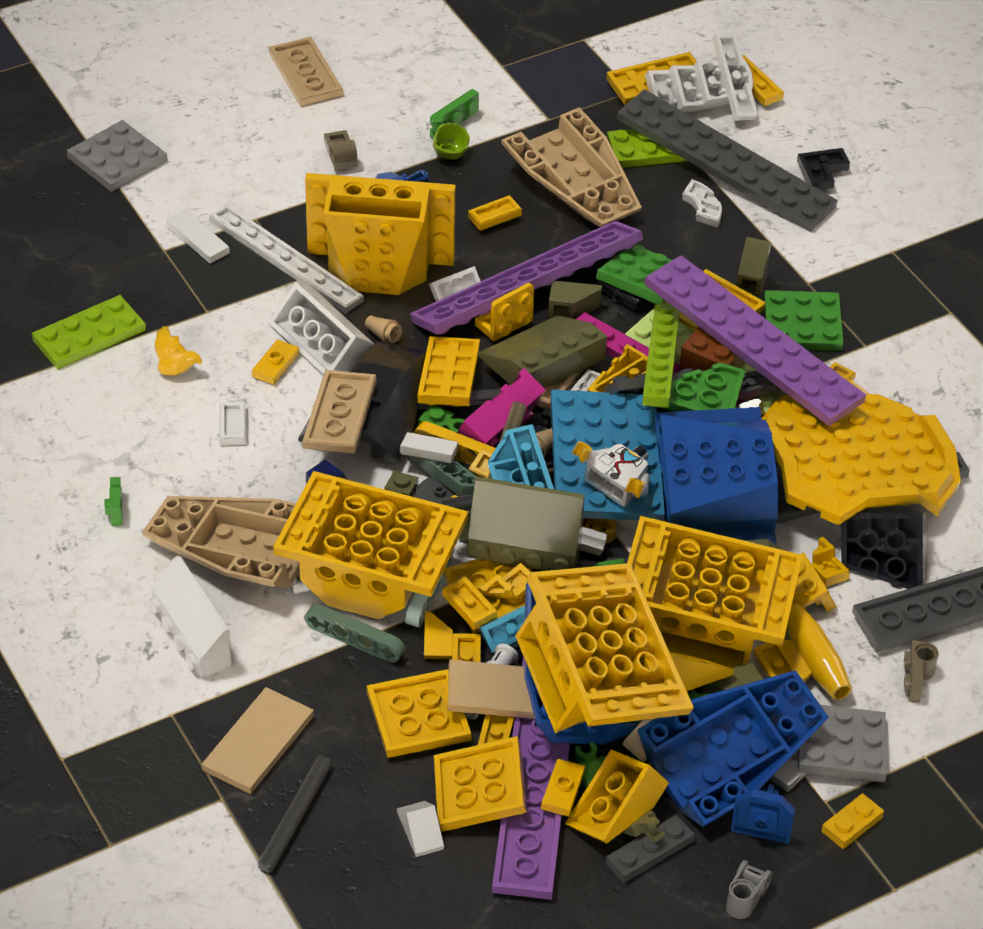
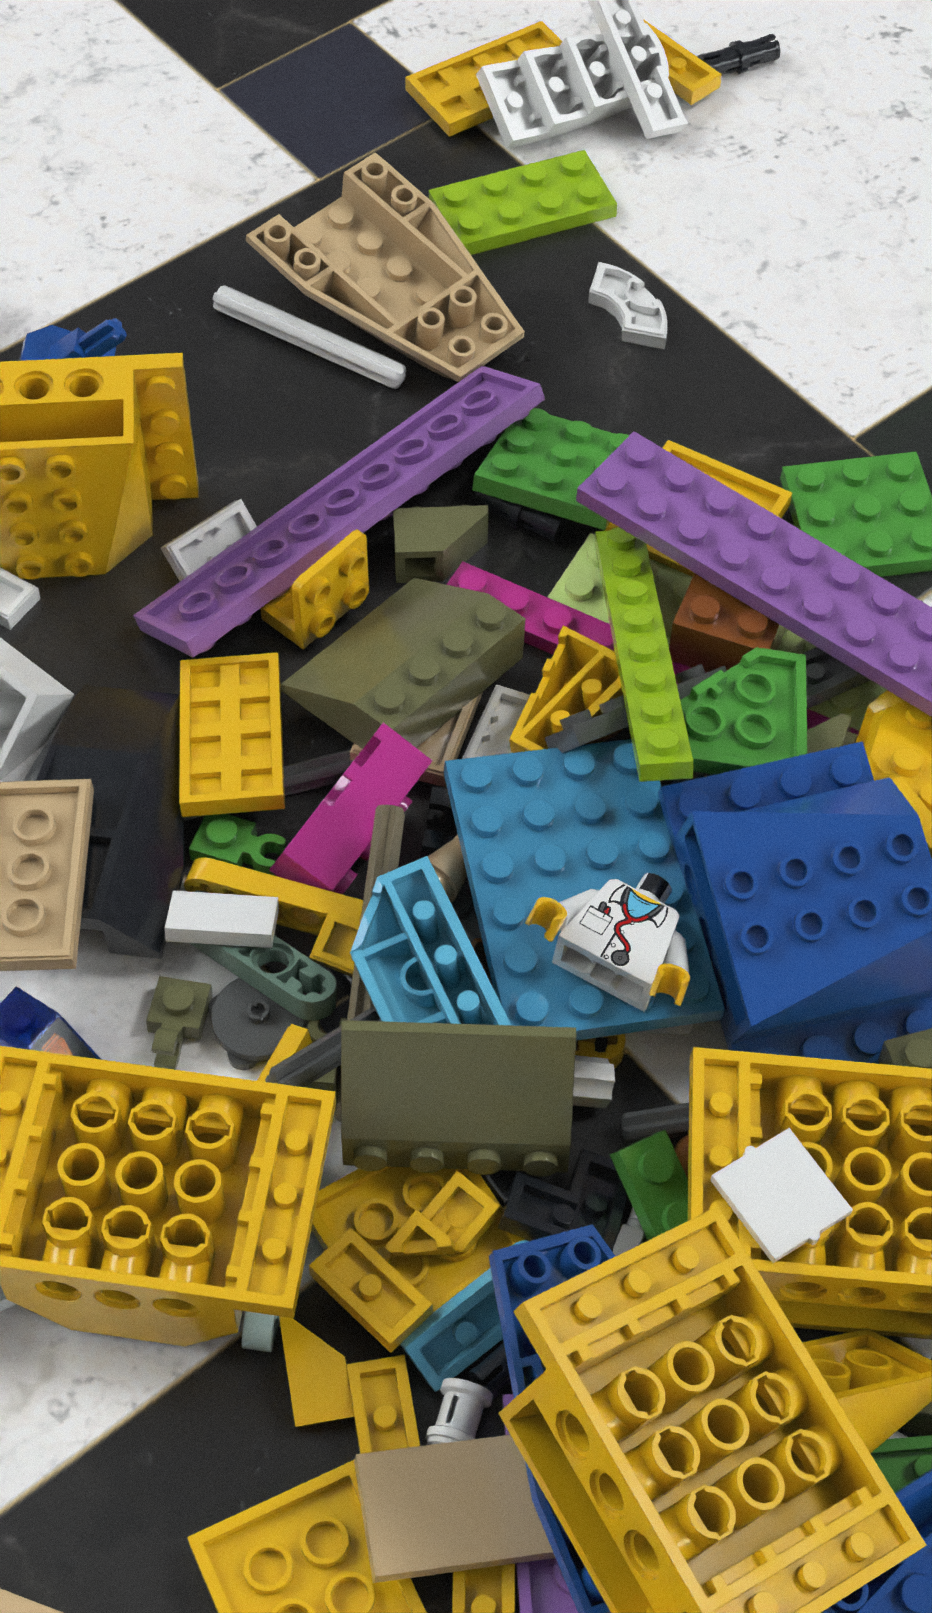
camera: 10 degrees left, 10 degrees up
sand green beam [304,604,405,663] -> none
tan cone [365,315,403,344] -> none
bright green plate [430,89,479,140] -> none
lime hair [433,123,470,160] -> none
yellow plate [468,195,522,231] -> none
dark grey plate [616,89,838,232] -> none
olive slope [737,237,771,298] -> none
black plate [797,148,850,190] -> none
none -> white axle [212,285,406,389]
none -> black pin [698,34,781,75]
none -> white piece [710,1128,853,1263]

